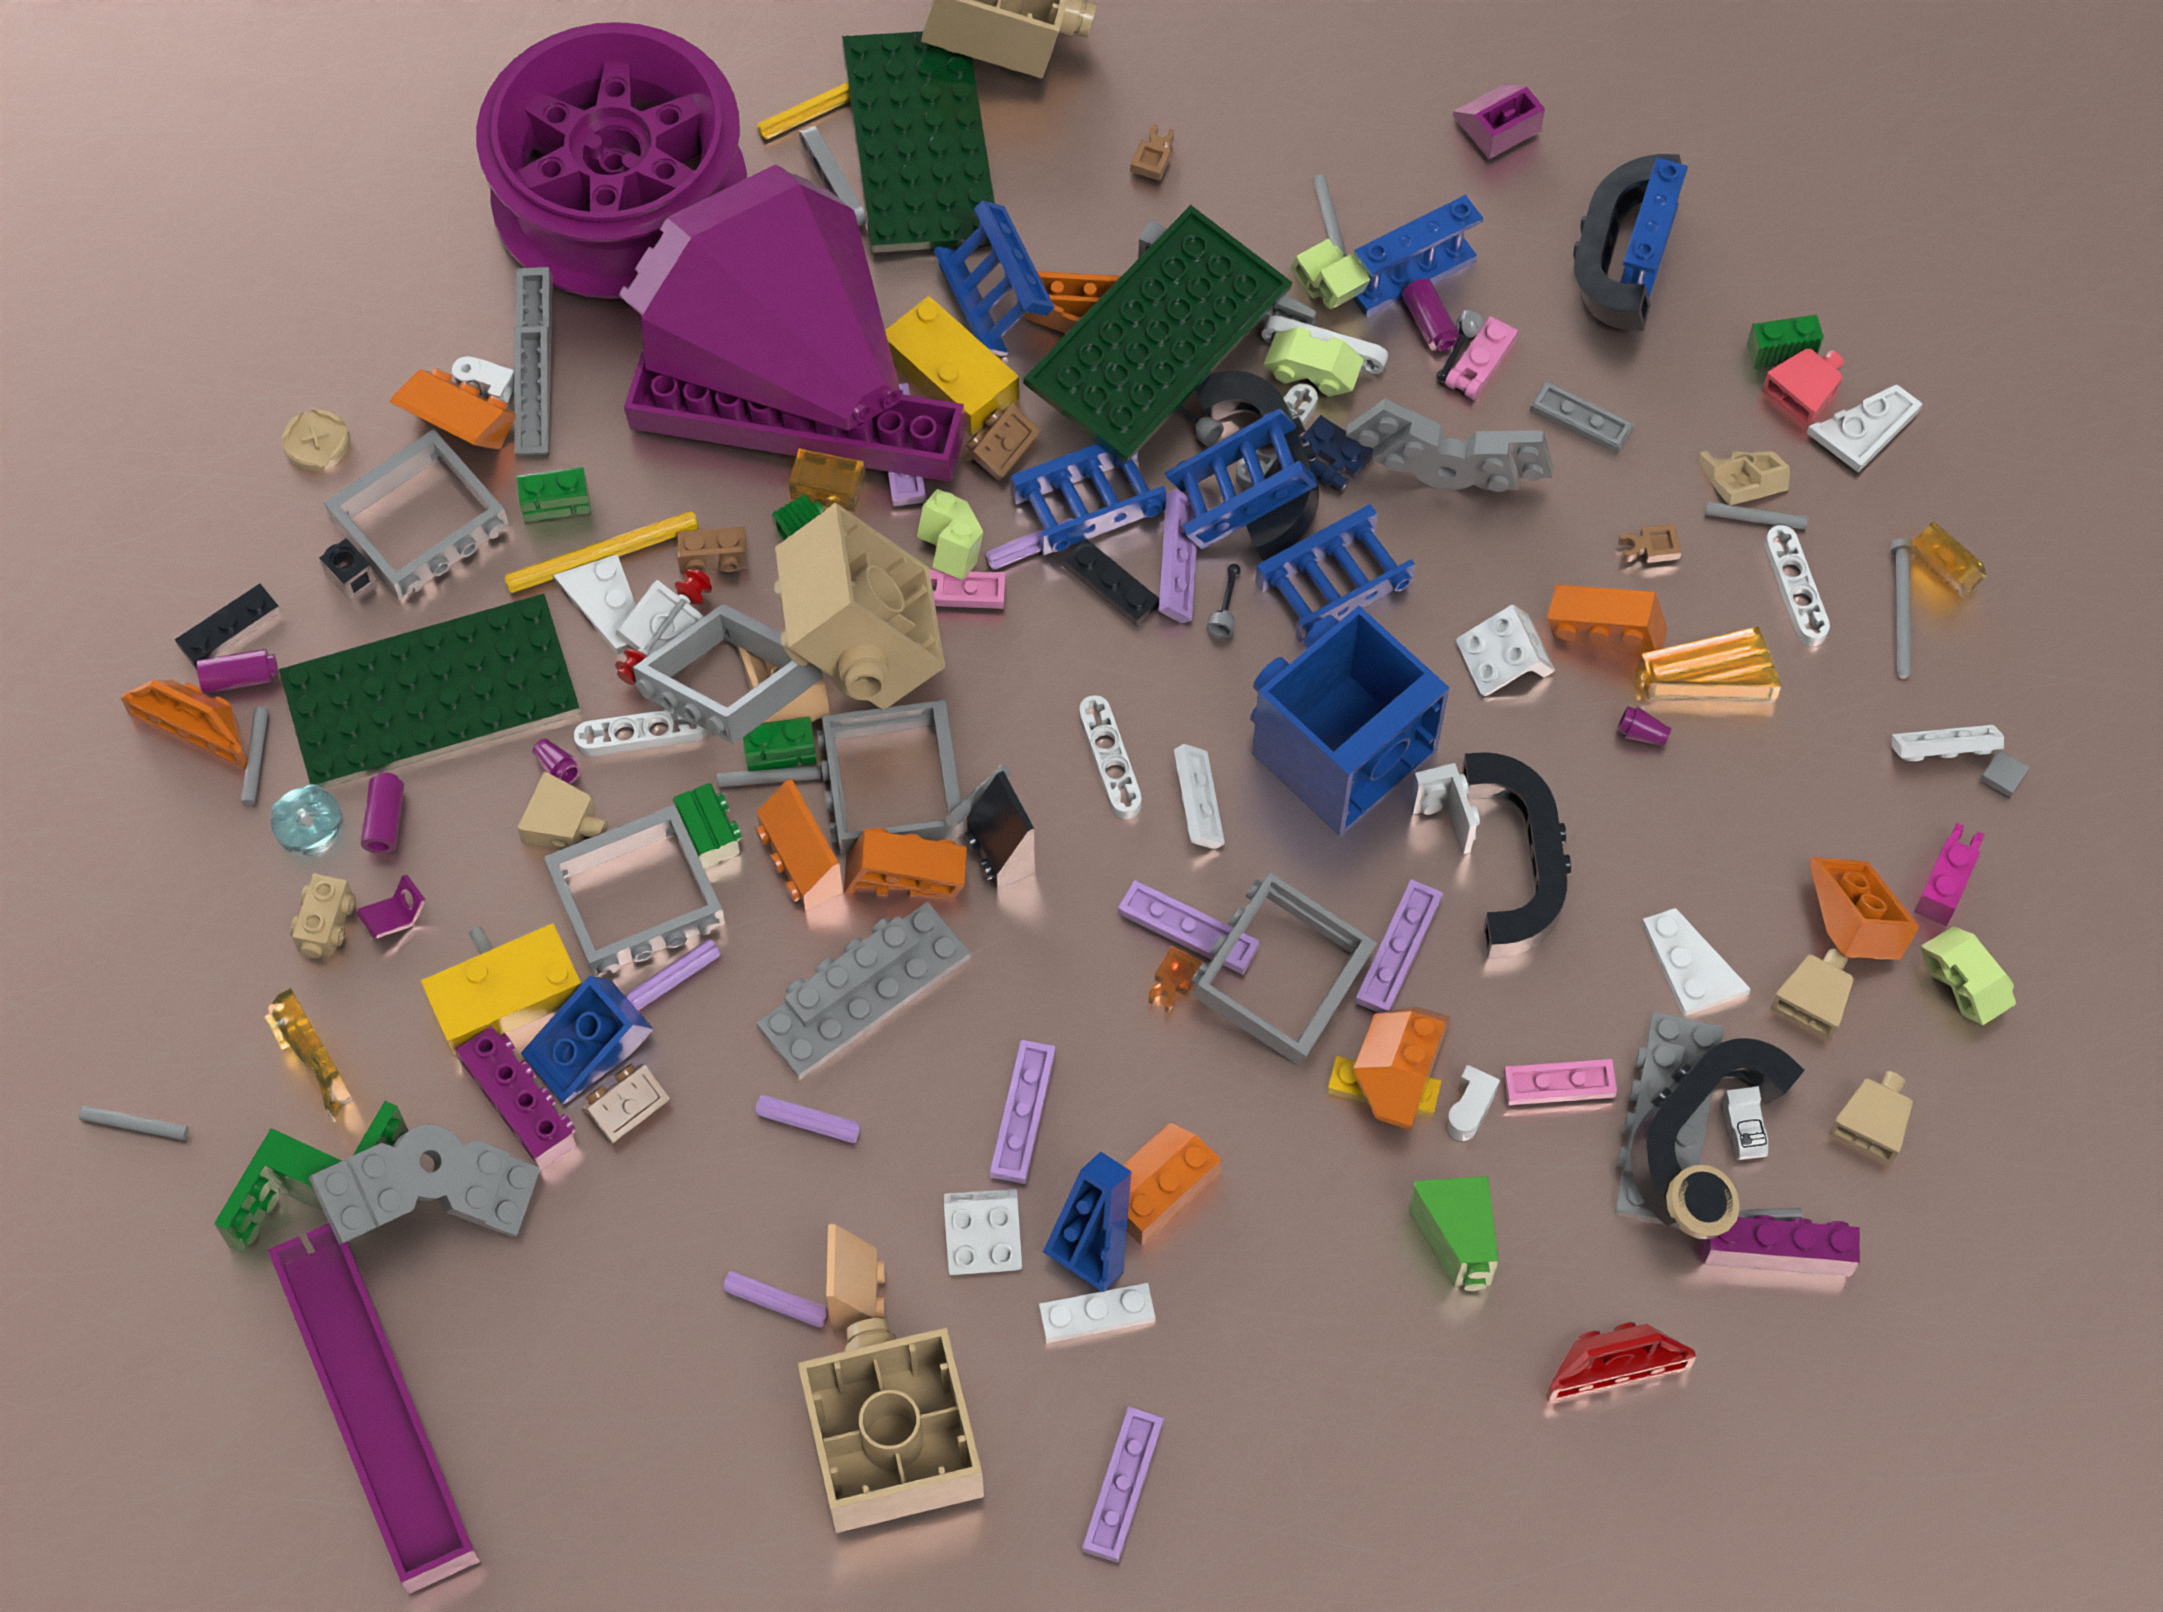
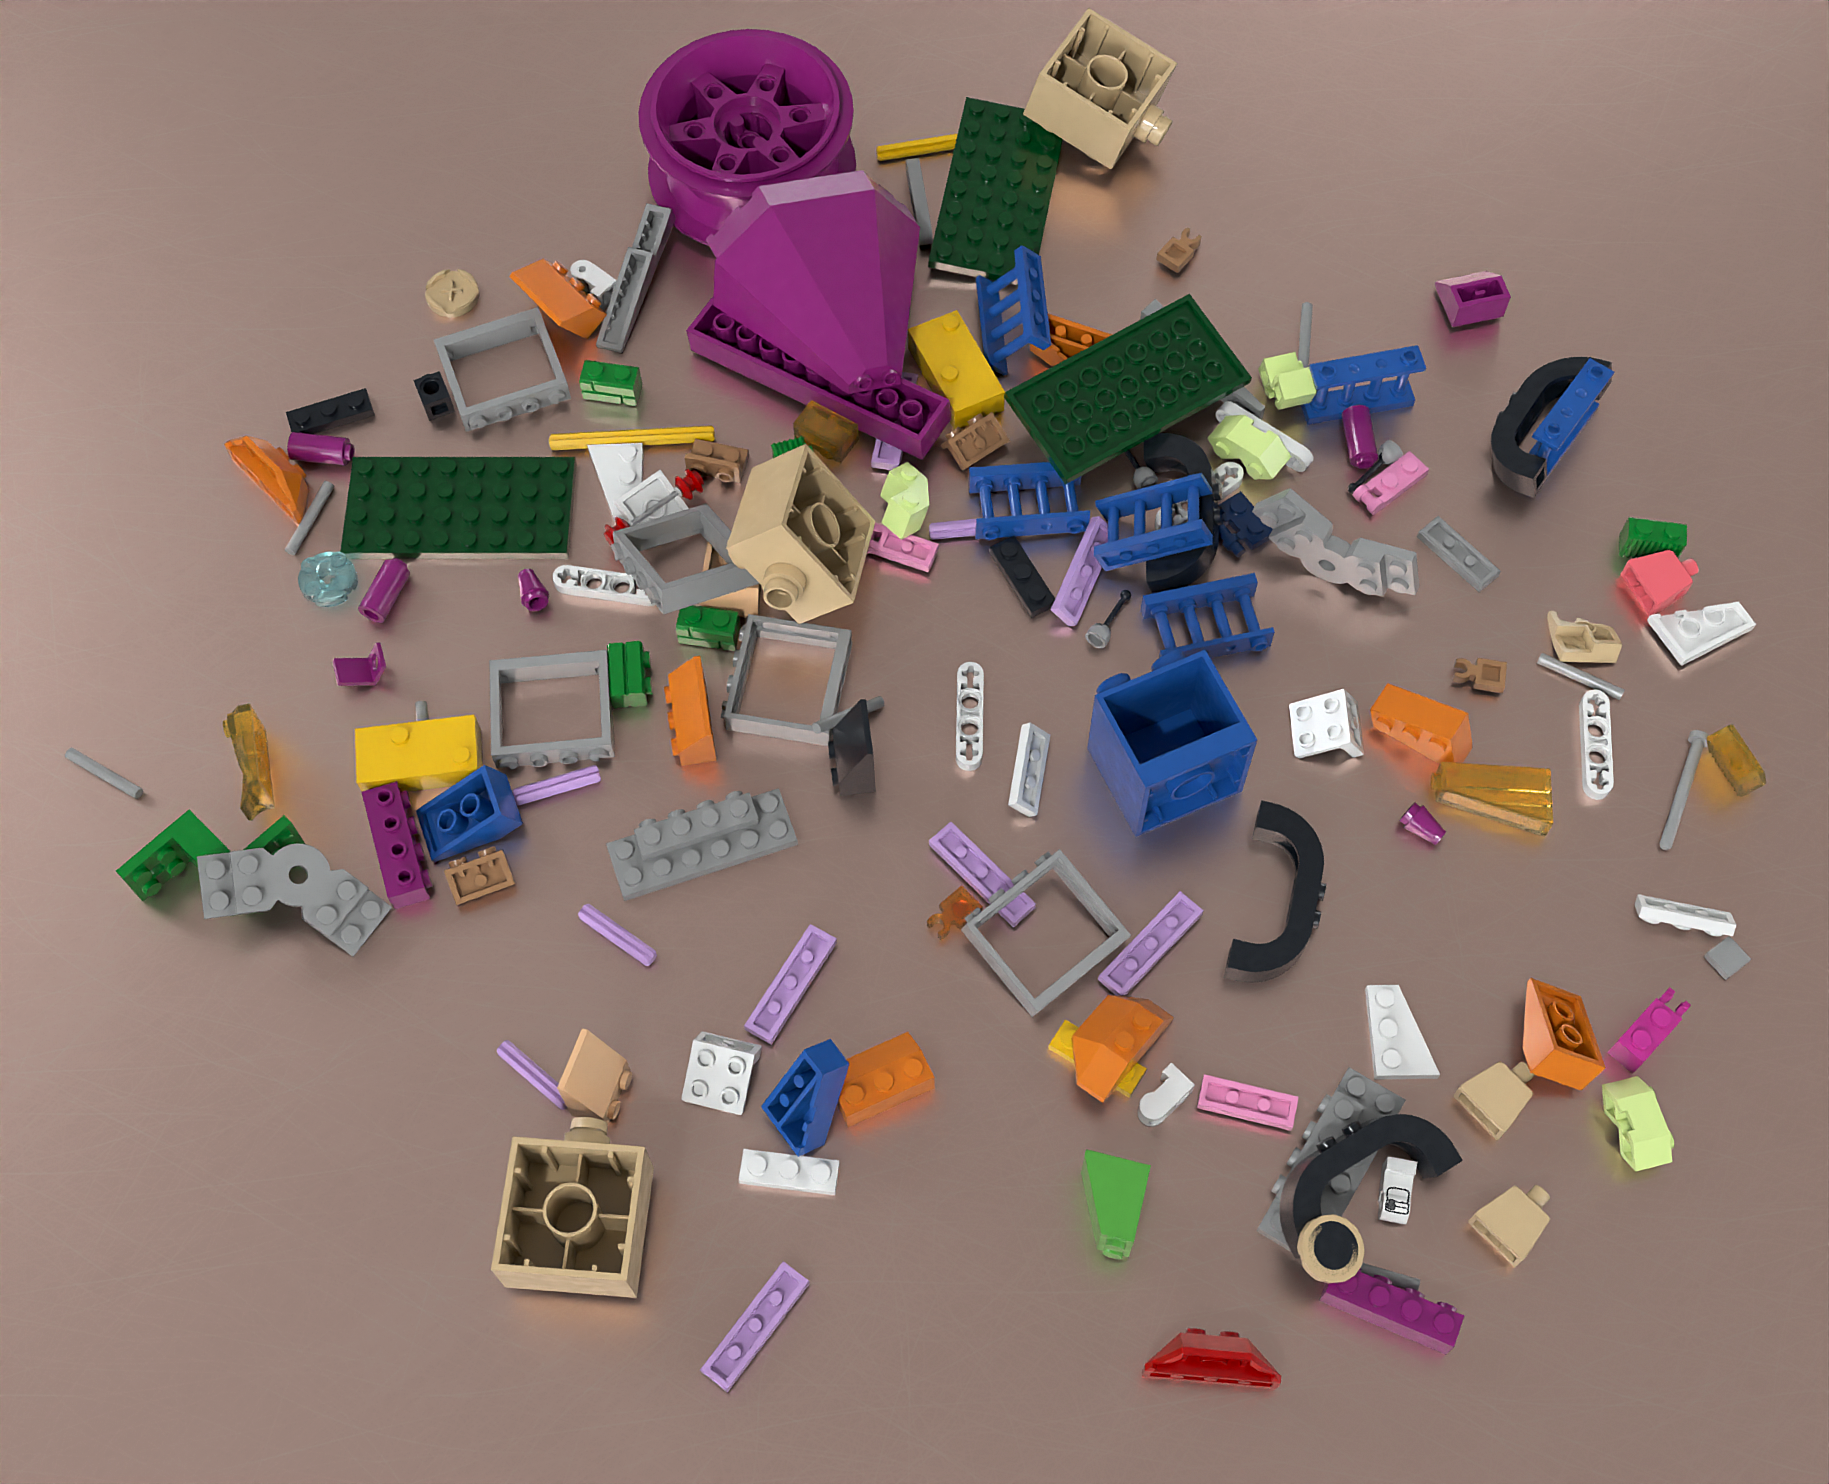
camera: 20 degrees right, 0 degrees up
magenta piece [268,1223,480,1594] -> none
tan brick [290,873,355,958] -> none
tan torso [517,772,608,850] -> none
light grey bar [717,765,822,787] -> none
orange wedge [843,828,967,898] -> none
white bracket [1409,763,1480,854] -> none

